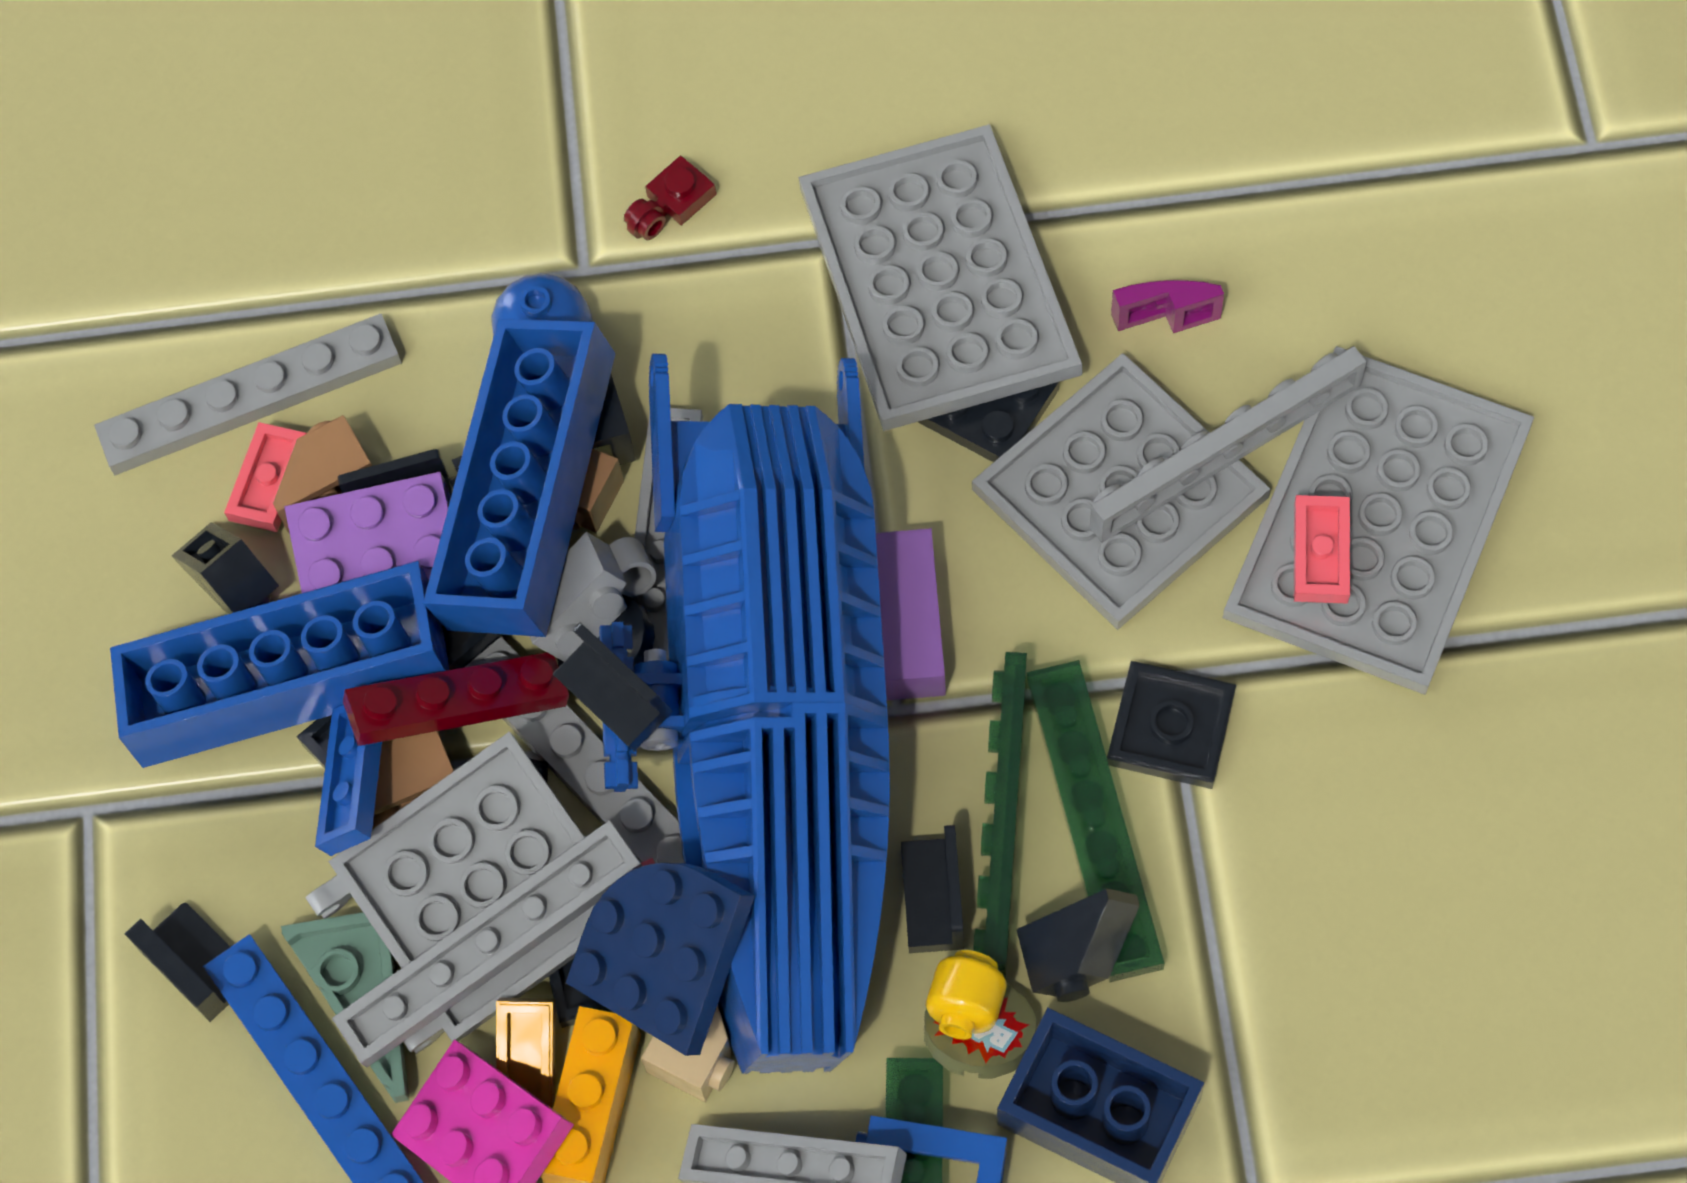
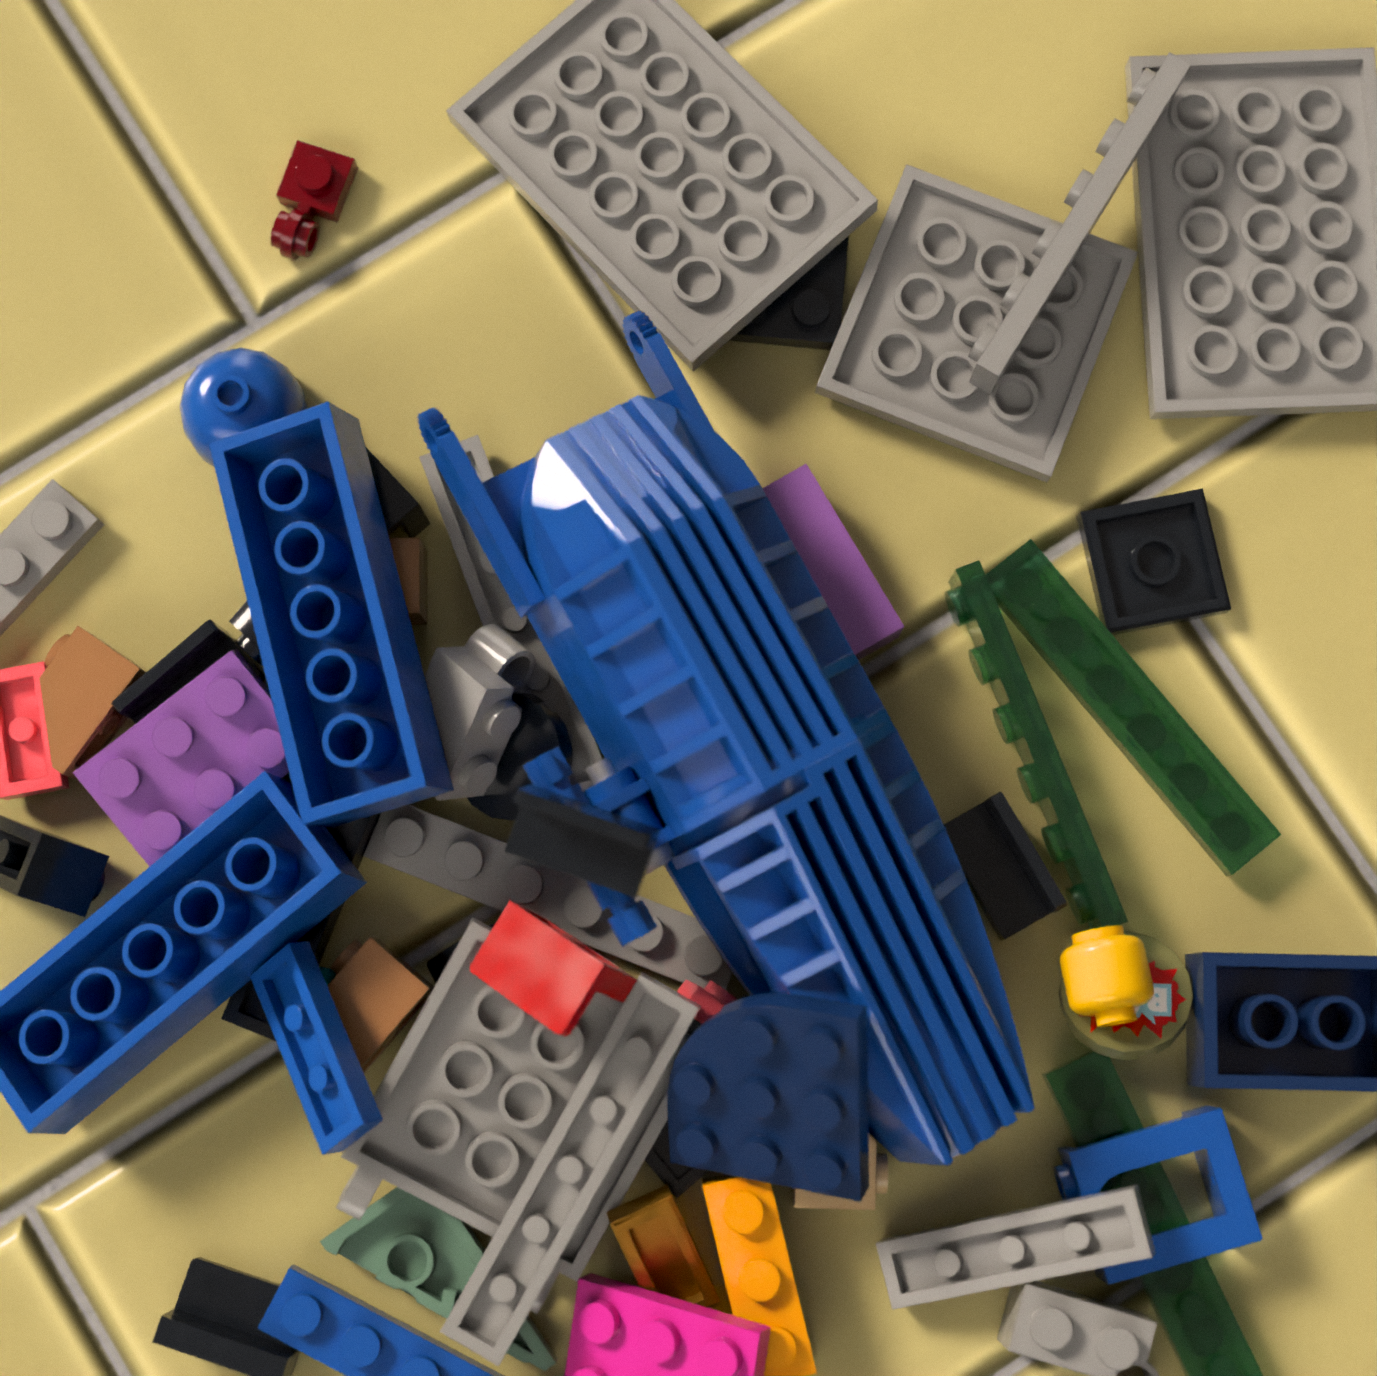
camera: 30 degrees left, 15 degrees up
dark red plate [343,652,569,746] -> none
black slope [1016,889,1140,1002] -> none
magenta slope [1111,280,1224,333] -> none
coral plate [1294,495,1350,604] -> none
none -> panel [469,900,637,1037]

